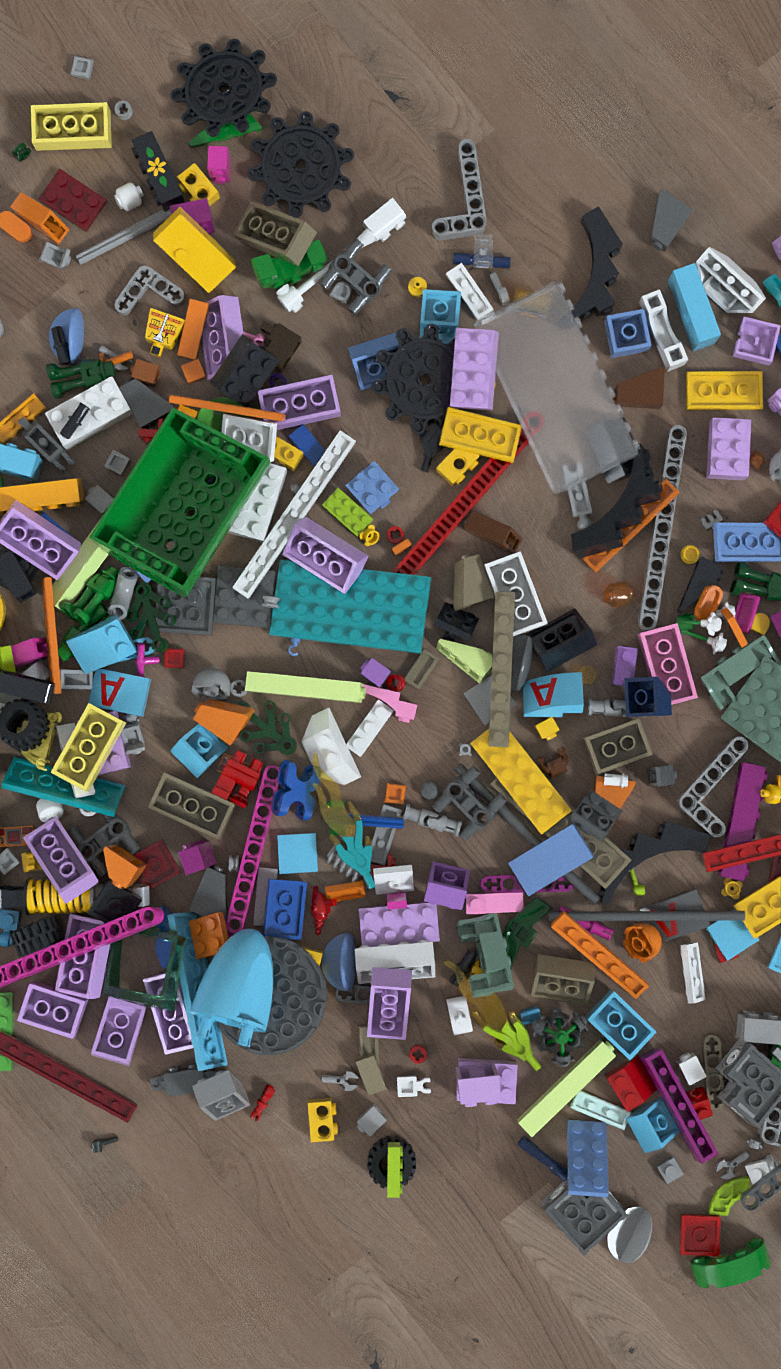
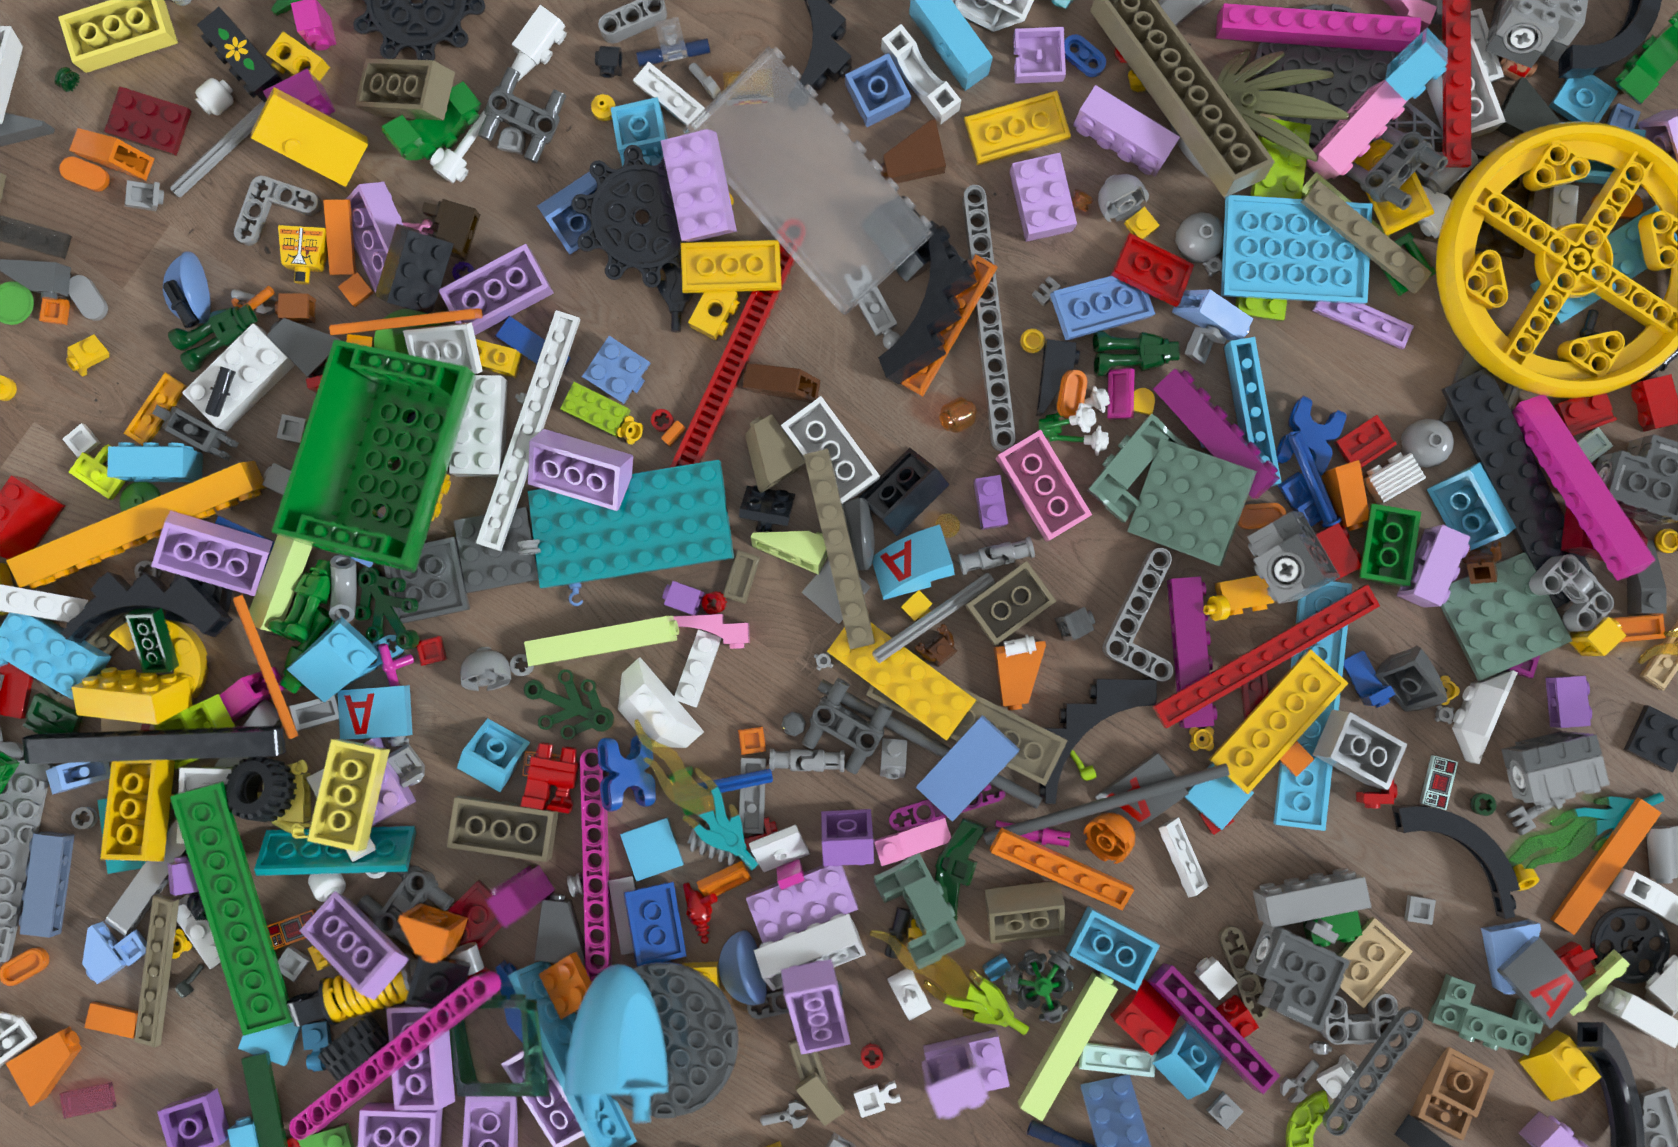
camera: 10 degrees left, 0 degrees up
orange slope [193,698,255,746] -> none
dark grey plate [570,789,622,841] -> none
dark blue slope [624,677,672,717] -> none
orange tile [720,608,748,648] -> none
none -> black plate [595,46,623,78]
none -> light grey axle [872,573,995,663]
none -> light grey bracket [880,738,907,779]

